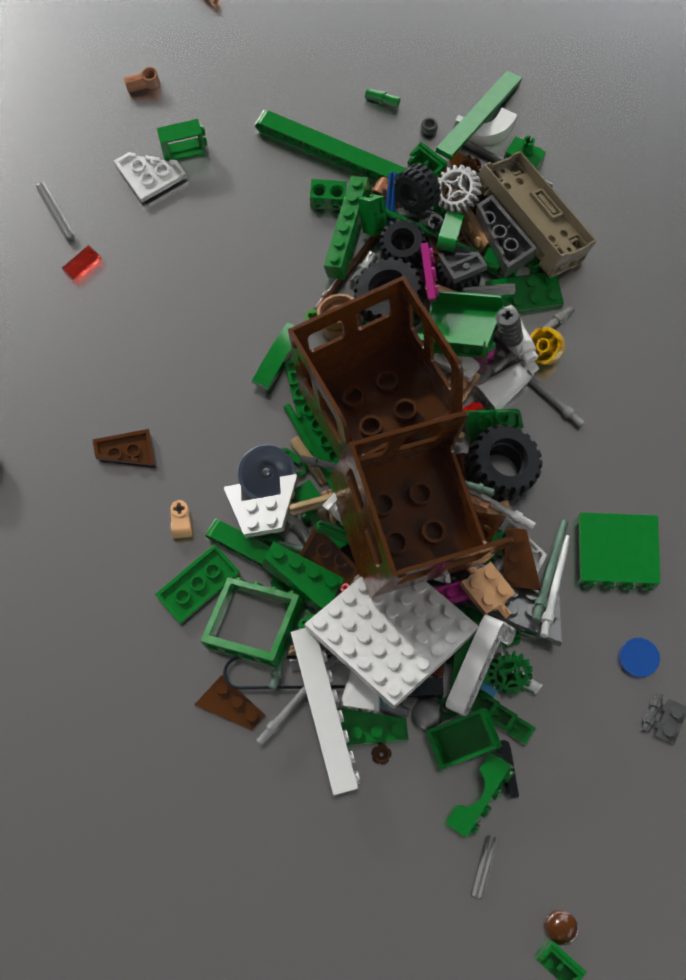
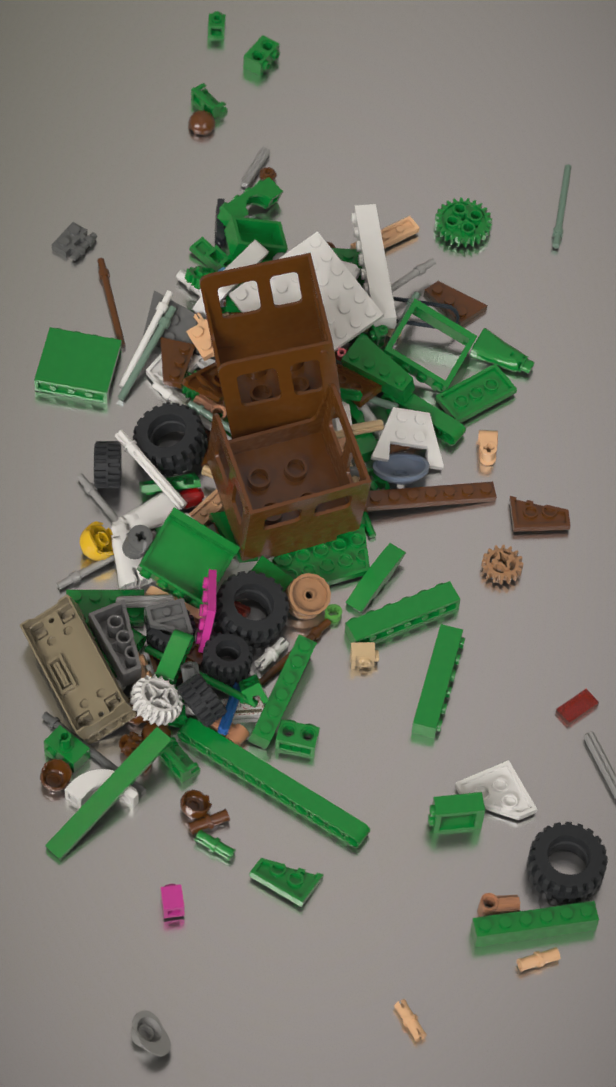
camera: 175 degrees left, 15 degrees down
dark grey plate [421,117,438,135] -> none
blue tile [619,638,660,678] -> none
none -> reddish brown hair [40,759,72,792]
none -> black tyre [94,441,122,488]
none -> reddish brown bar [97,258,126,348]
none -> white axle [115,429,187,510]
none -> dark pink brick [160,884,185,918]
none -> reddish brown hair [180,789,212,819]
none -> reddish brown pin [188,809,230,835]
none -> green wing [249,858,324,907]
none -> reddish brown plate [259,167,277,181]
none -> green brick [345,581,461,643]
none -> light nougat plate [350,216,420,249]
none -> tan brick [350,642,379,669]
none -> reddish brown plate [364,481,497,511]
none -> green brick [411,624,466,738]
none -> green gear [435,197,492,247]
none -> green piece [469,328,535,374]
none -> green brick [471,901,599,947]
none -> medium nougat gear [481,545,524,585]
none -> light nougat pin [517,947,560,972]
none -> black tyre [527,822,608,904]
none -> sand green bar [552,164,572,248]

